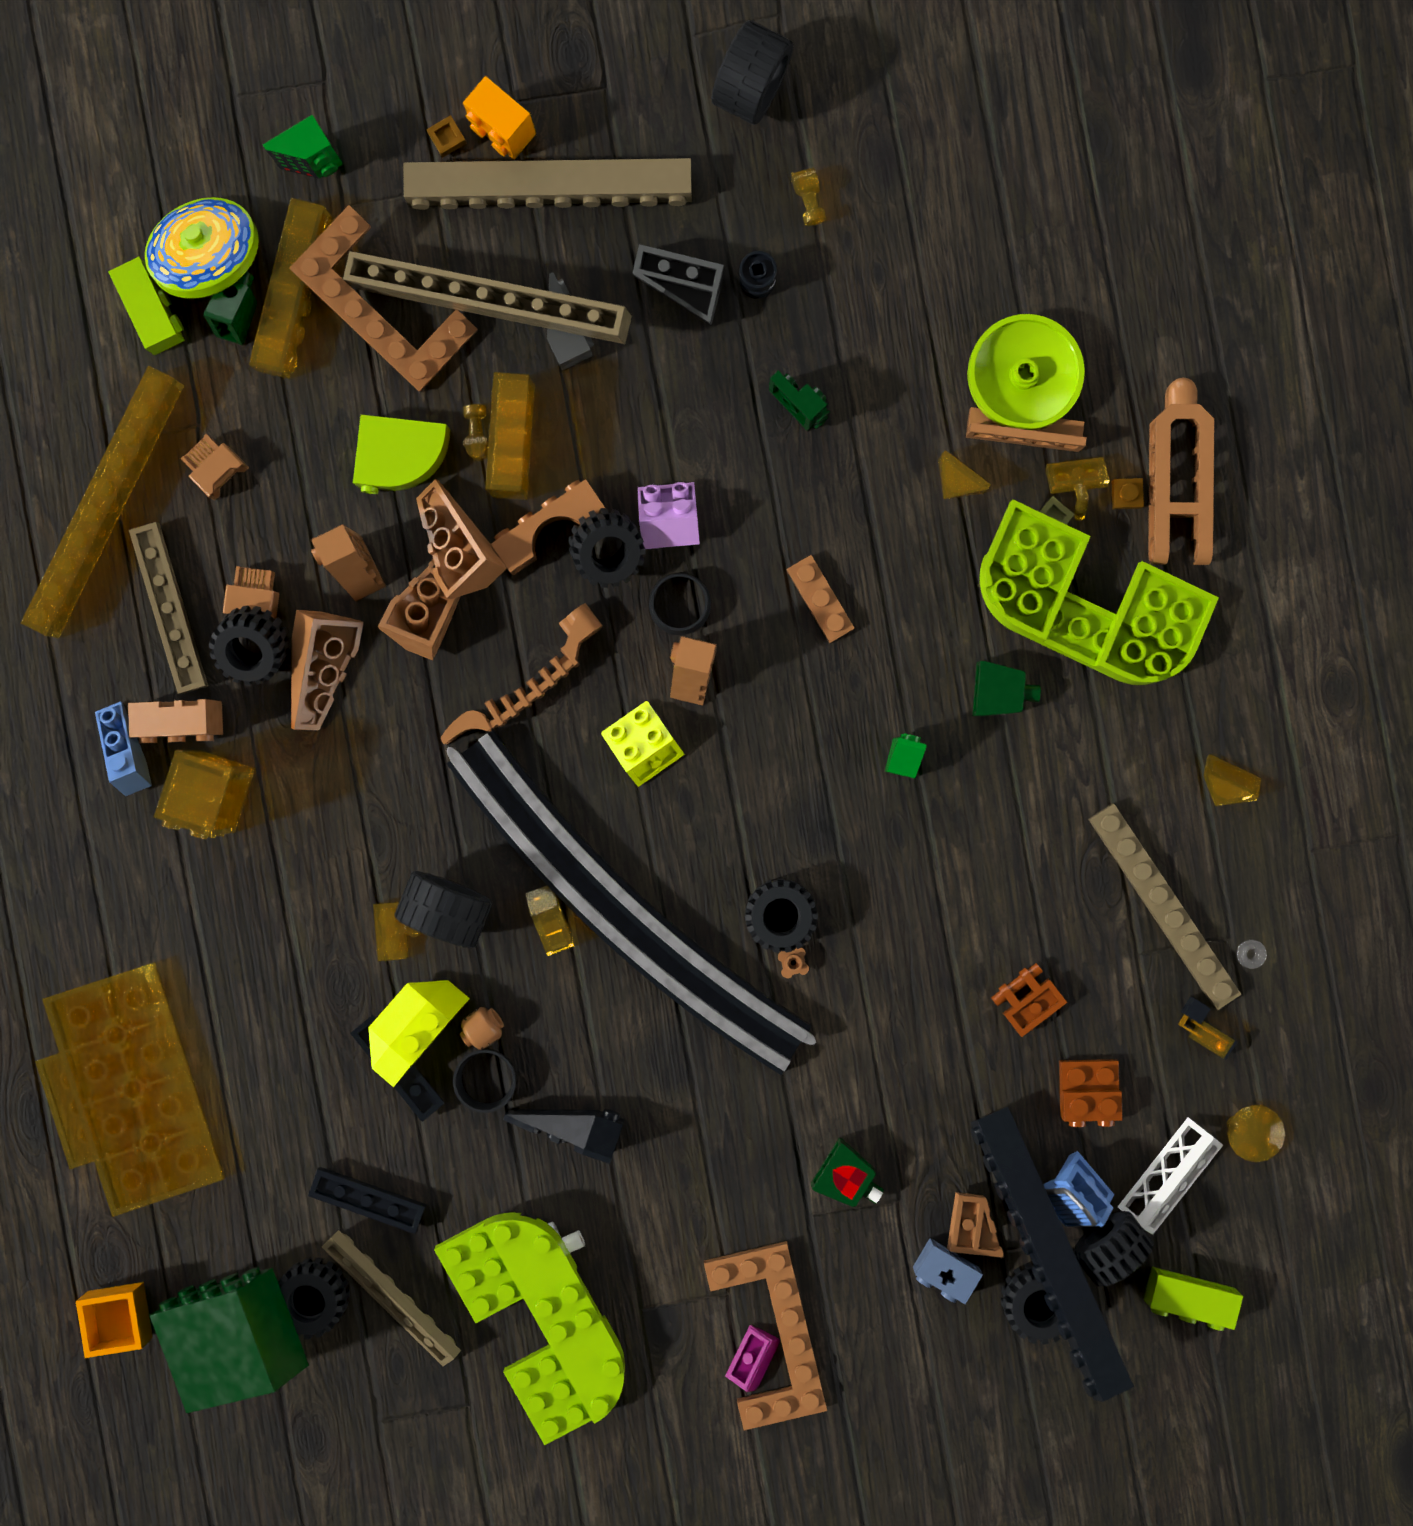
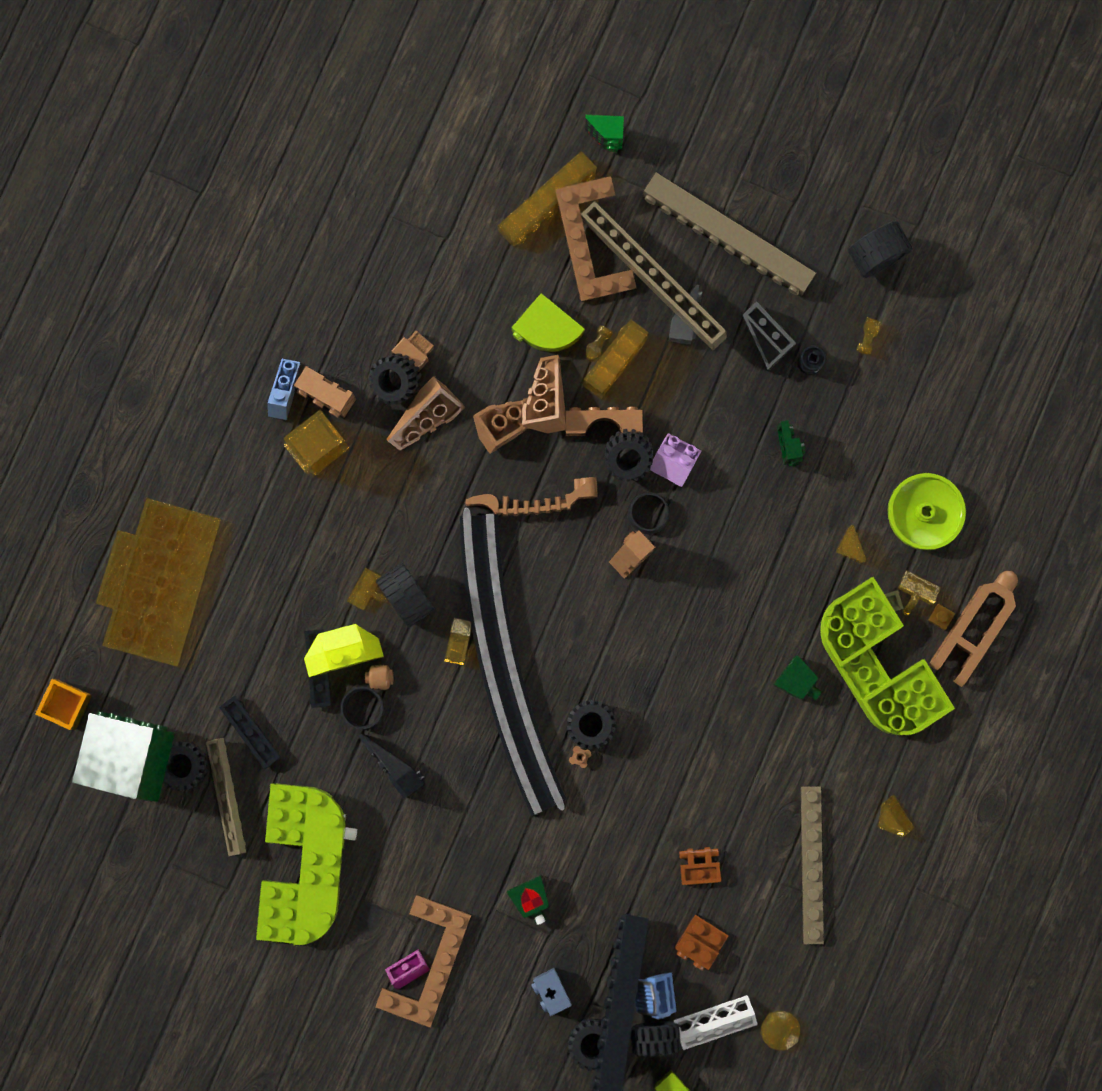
camera: 35 degrees right, 5 degrees down
clear yellow brick [21,365,184,638] -> none
lime brick [108,257,185,355] -> none
dark tan plate [129,522,208,694] -> none
dish [145,197,259,298] -> none
medium nougat piece [181,434,249,500] -> none
dark green torso [204,272,257,346] -> none
medium nougat wedge [311,524,386,601] -> none
pearl gold plate [426,115,467,158] -> none
light orange piece [463,76,536,160] -> none
neon yellow bracket [601,701,685,787] -> none
medium nougat plate [786,555,855,644] -> none
green slope [885,733,927,778] -> none
medium nougat wing [947,1192,1003,1258] -> none
medium nougat fence [966,407,1087,452] -> none
piece [1178,996,1237,1060] -> none
clear plate [1237,940,1267,969] -> none

